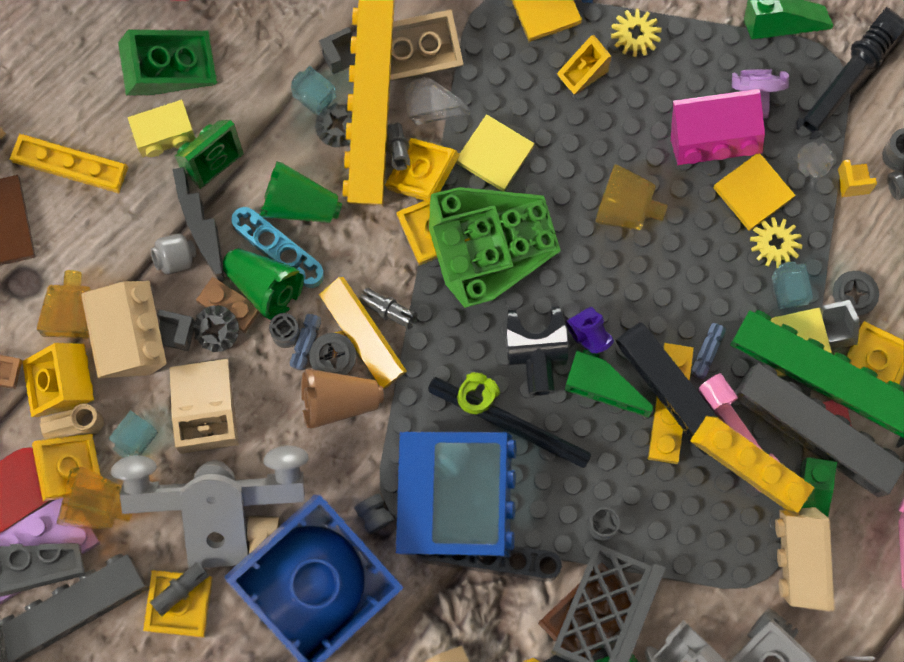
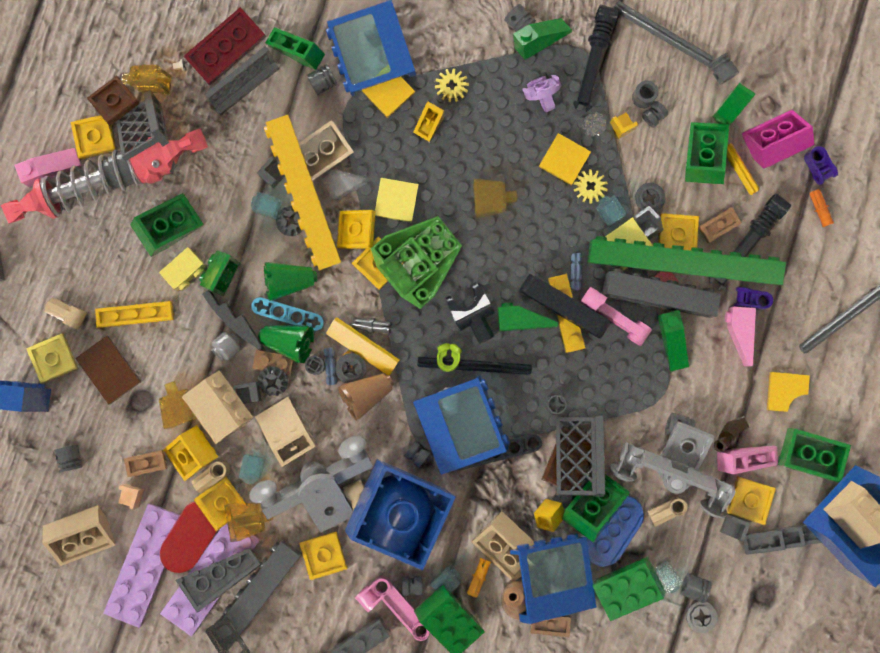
camera: 25 degrees left, 10 degrees up
dark grey pin [150,561,209,617] -> none
dark grey axle [387,122,410,170] -> none
dark purple piece [565,306,614,353] -> none
dark pink slope [671,89,765,165] -> none
yellow brick [690,416,815,513] -> none
tan slope [775,507,835,611] -> none

